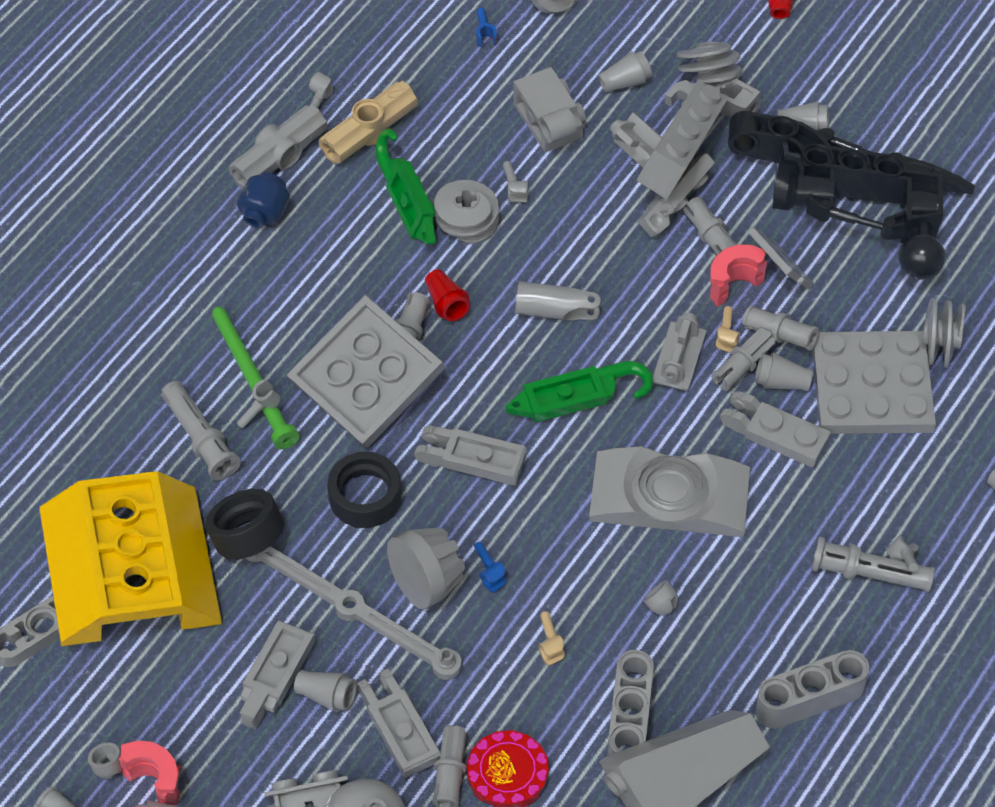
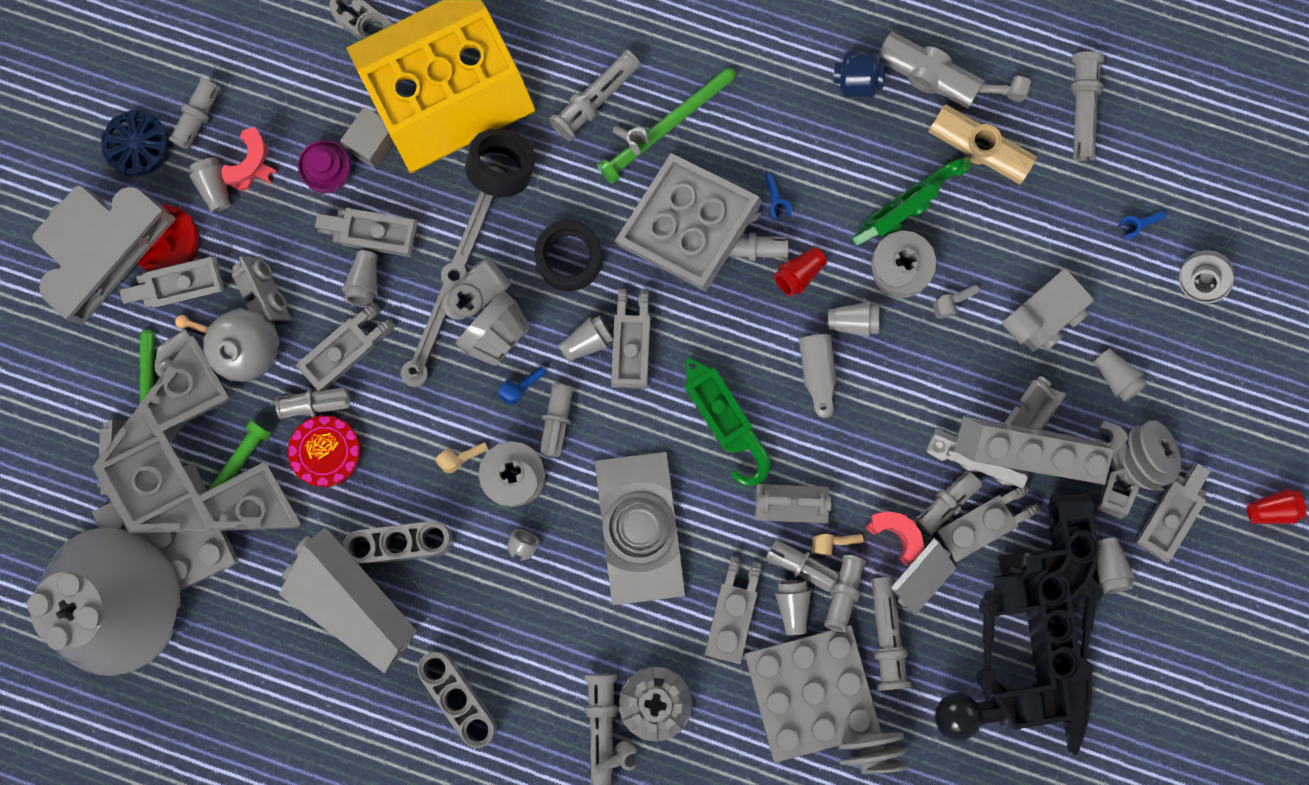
camera: 75 degrees right, 25 degrees up
light grey hinge [88,743,122,780] -> none
none -> magenta plate [298,140,352,194]
none -> light grey brick [340,107,394,170]
none -> light grey piece [442,256,512,320]
none -> light grey piece [478,441,546,507]
none -> light grey axle [540,384,574,457]
none -> light grey cone [558,315,613,362]
none -> light grey piece [618,666,692,742]
none -> blue hand [765,173,792,221]
none -> light grey cone [828,302,879,337]
none -> light grey pin [871,577,912,691]
none -> light grey hinge [936,484,1041,563]
none -> light grey pin [1071,51,1104,161]
none -> light grey hinge [1134,464,1211,563]

